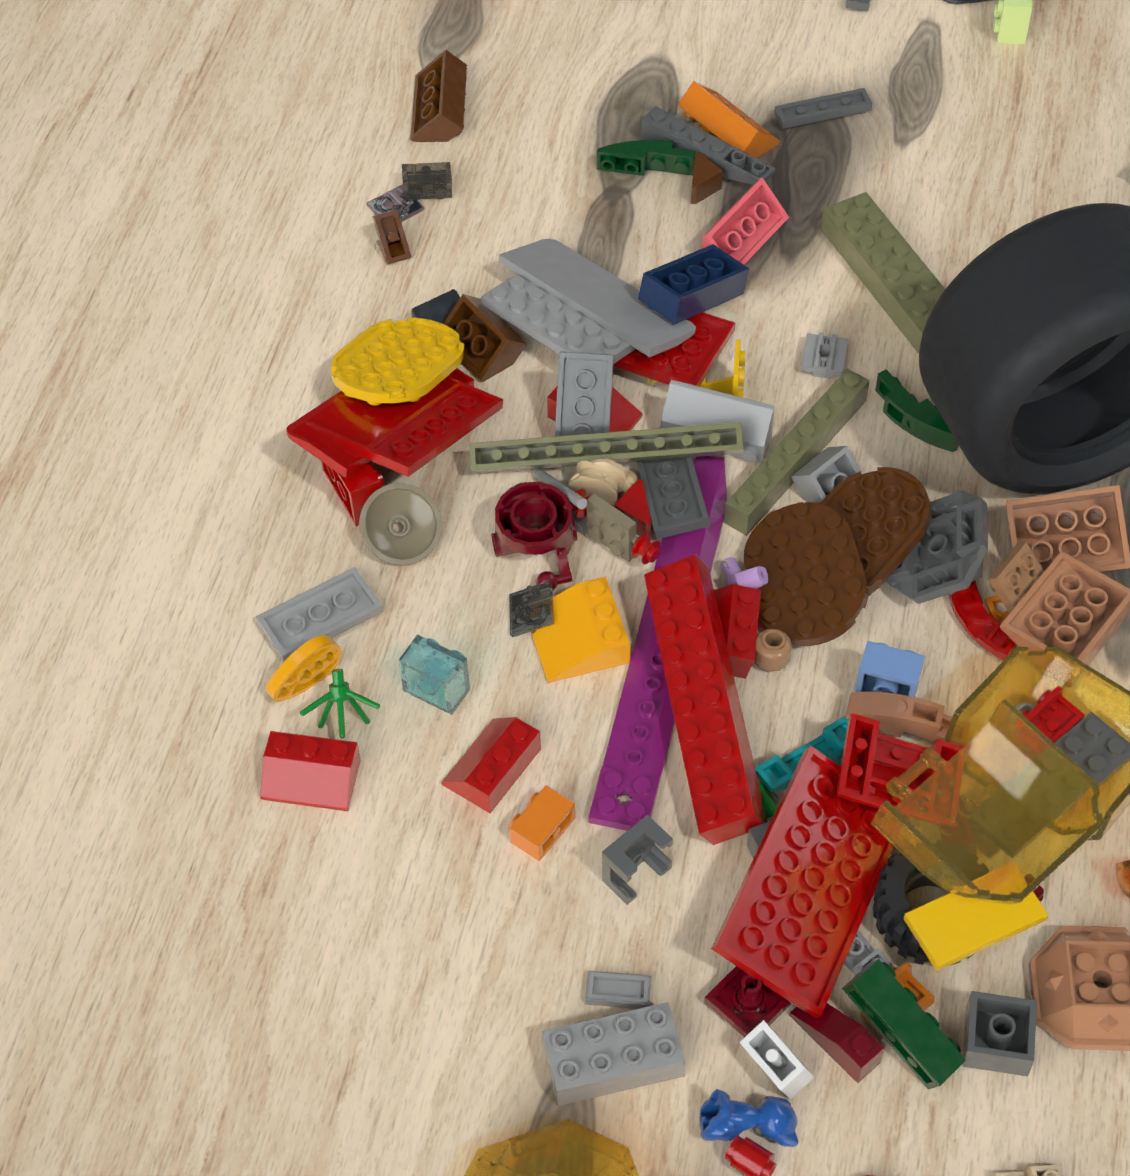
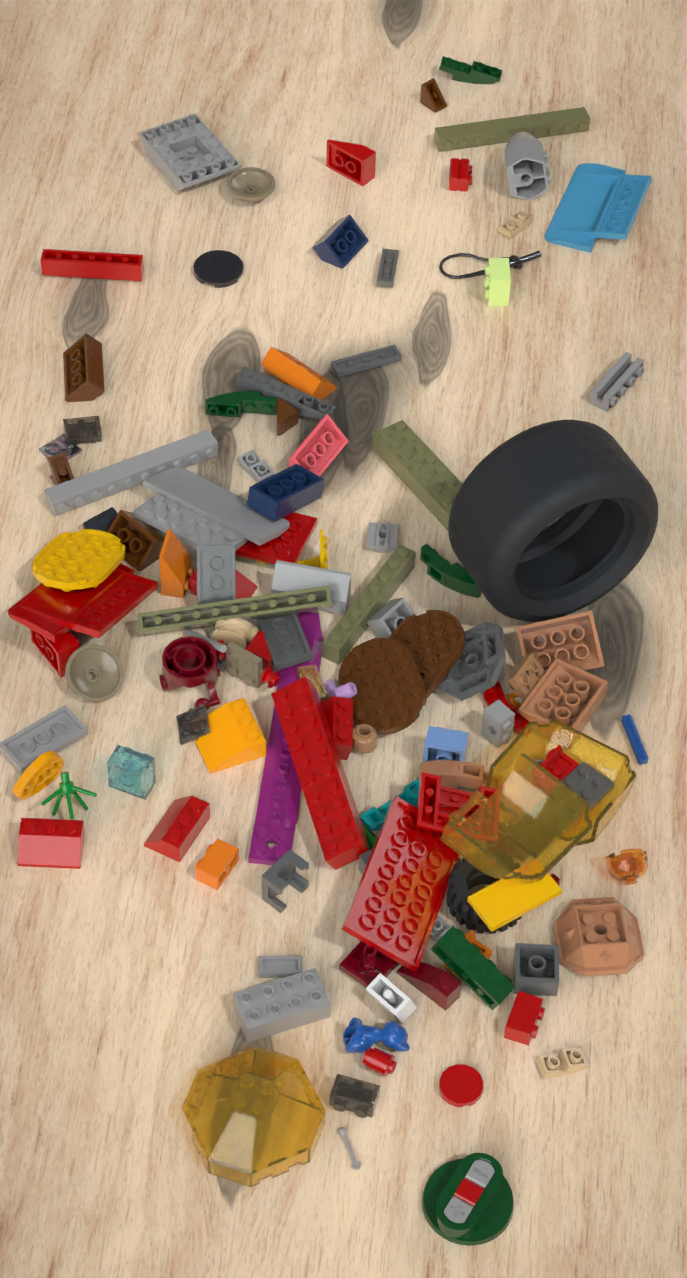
camera: 10 degrees left, 5 degrees down
none -> light grey brick [44,429,218,516]
none -> orange slope [159,529,194,598]
none -> light grey slope [237,449,274,482]
none -> clear yellow tile [296,665,329,701]
none -> light grey brick [481,700,515,748]
none -> red brick [504,991,545,1046]

